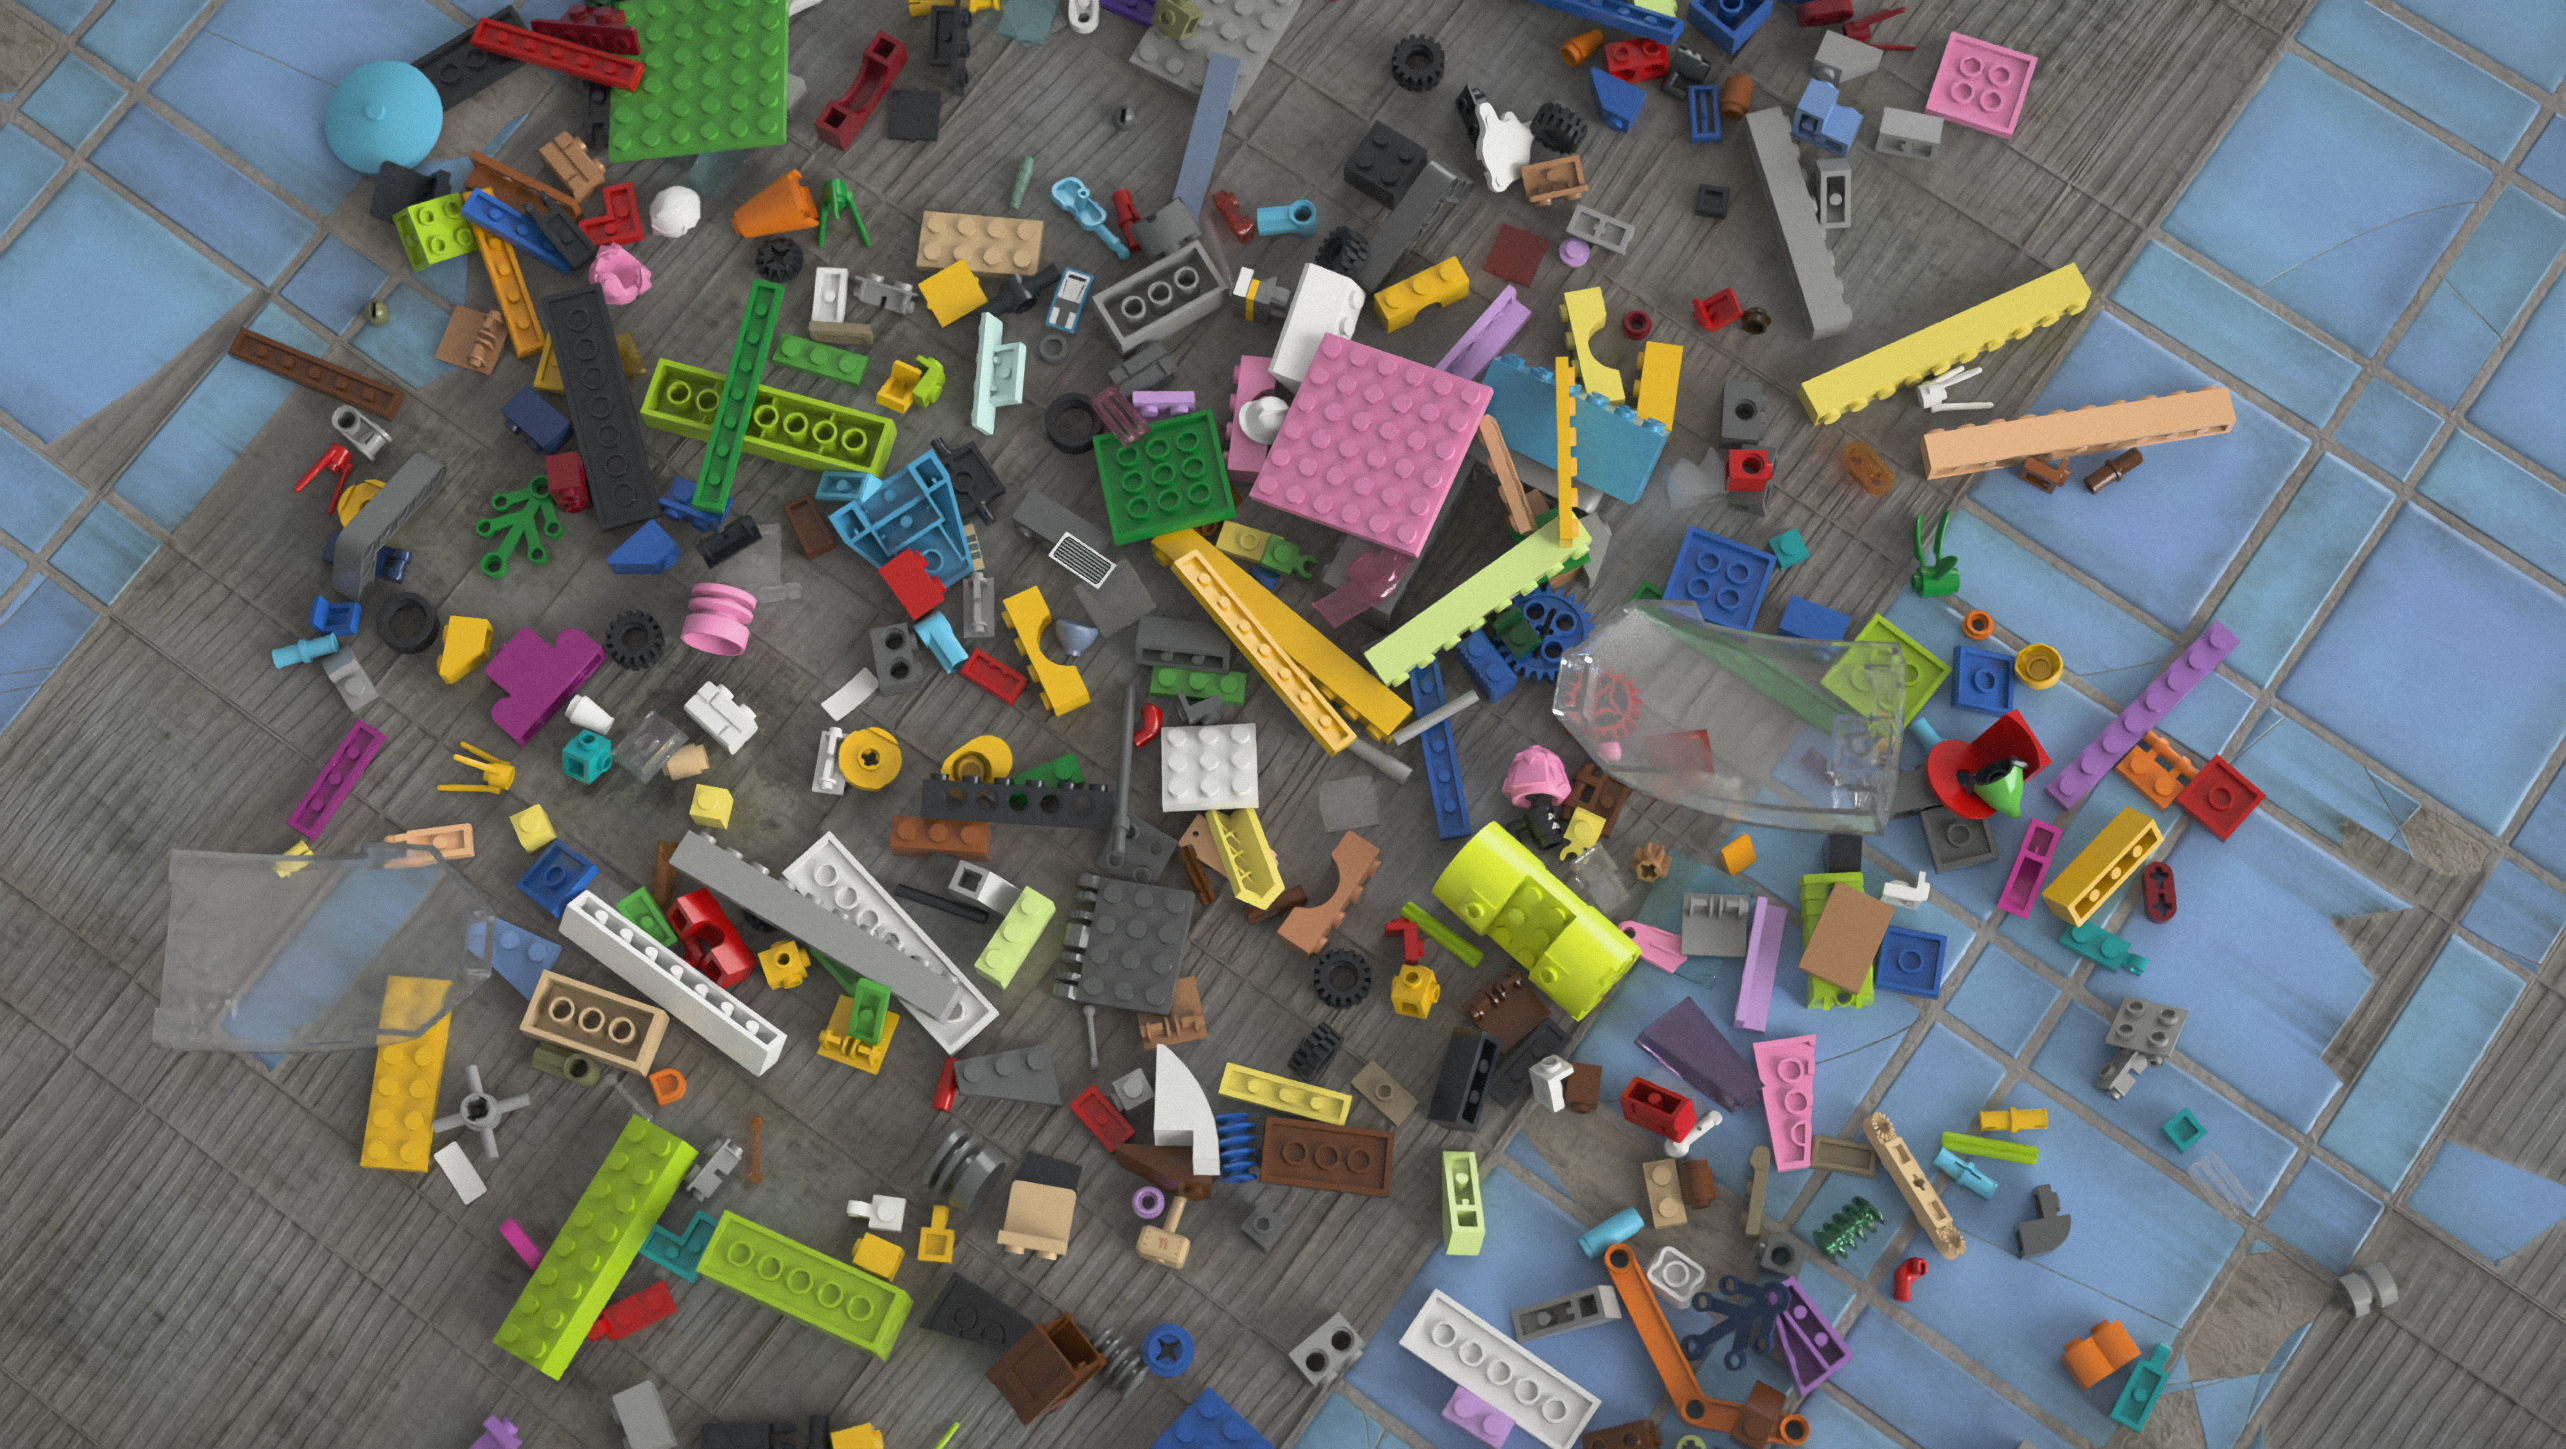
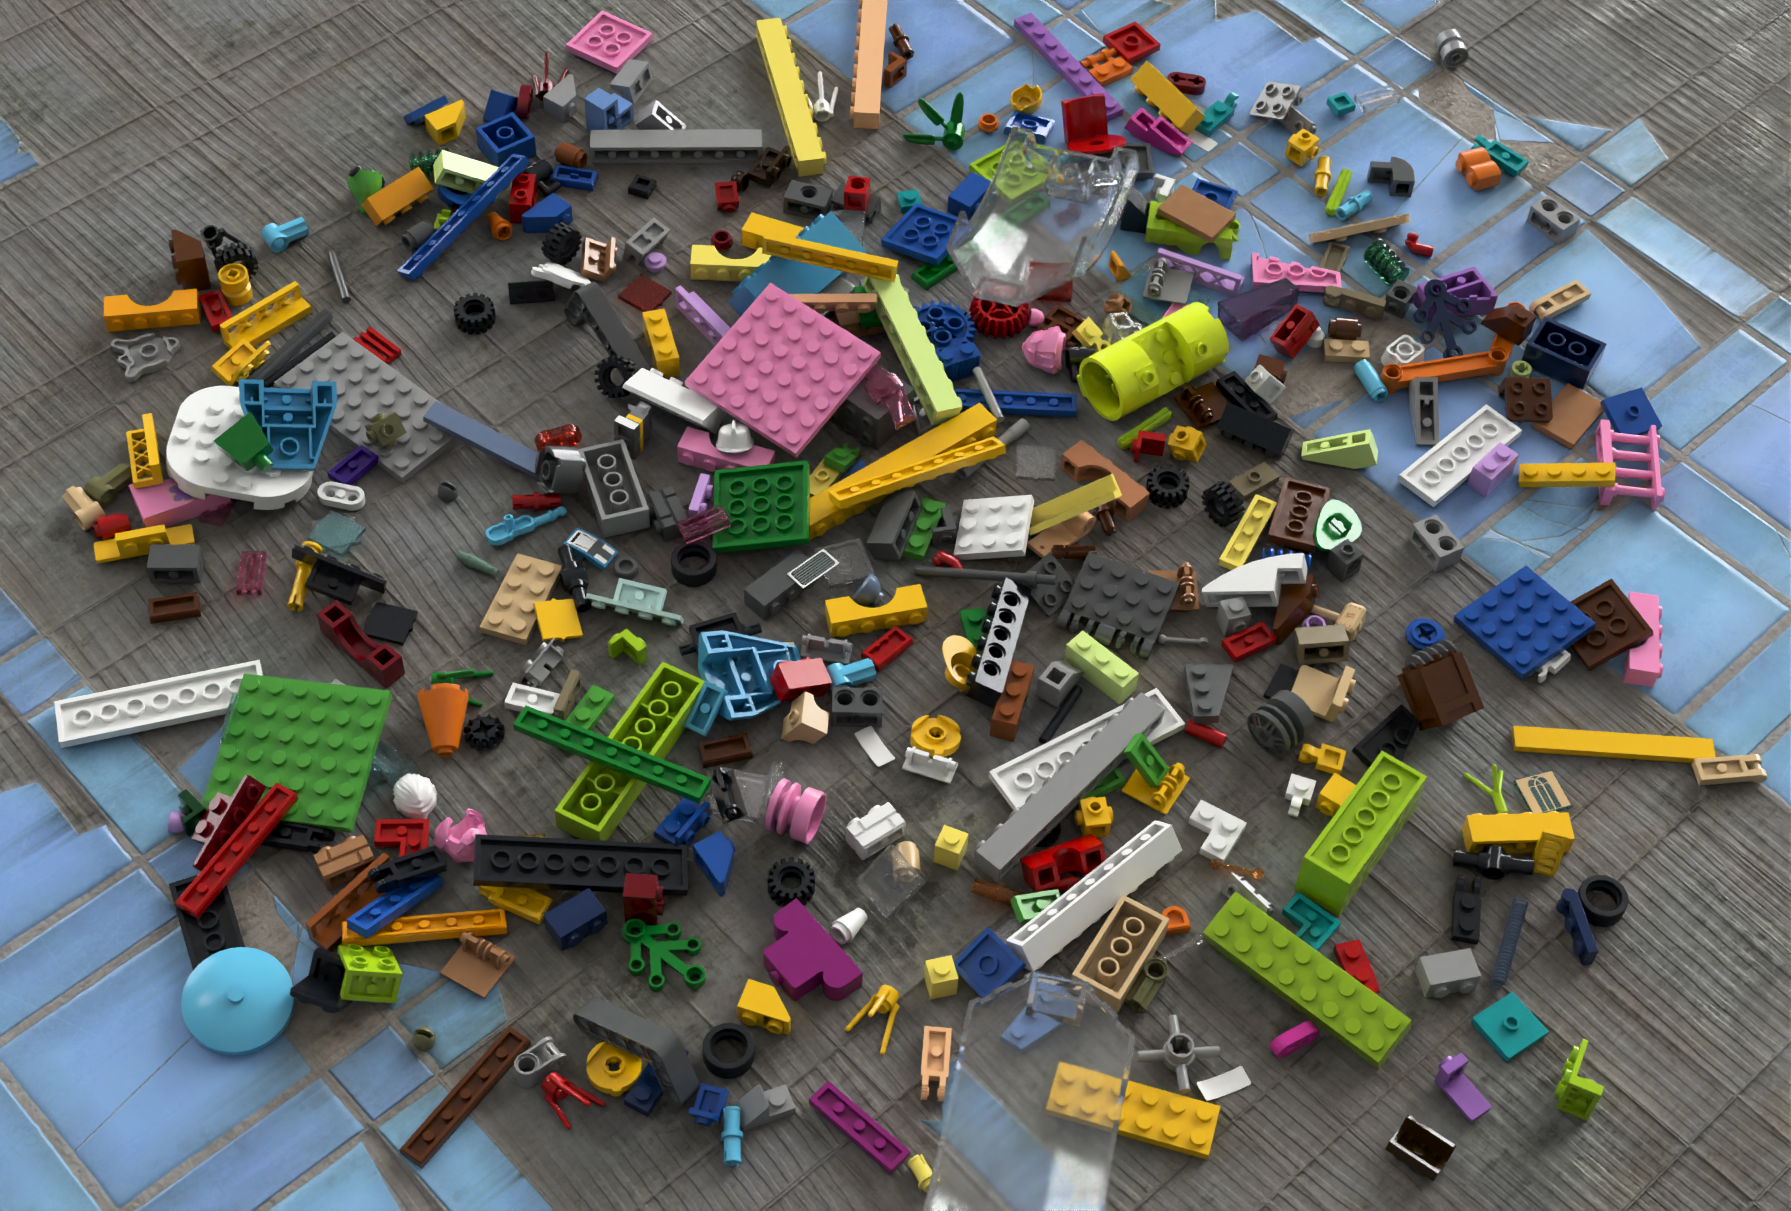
camera: 85 degrees left, 20 degrees down
teal brick [562,729,612,785] -> none
yellow bracket [876,360,922,414] -> none
medium azure piece [1257,200,1318,237] -> none
black brick [1344,120,1428,211] -> none
dark green bracket [1492,606,1543,661] -> none
clear orange plate [1841,441,1895,497] -> none
bright green hat [1965,756,2029,819] -> none
none -> dark brown bracket [747,145,792,188]
none -> tan brick [781,691,829,745]
none -> white sticker [1181,129,1218,152]
none -> white plate [1188,800,1247,865]
none -> yellow brick [1285,129,1320,167]
none -> dark tan brick [1294,624,1349,665]
none -> shield [1314,500,1362,552]
none -> dark brown bracket [1385,1115,1456,1182]

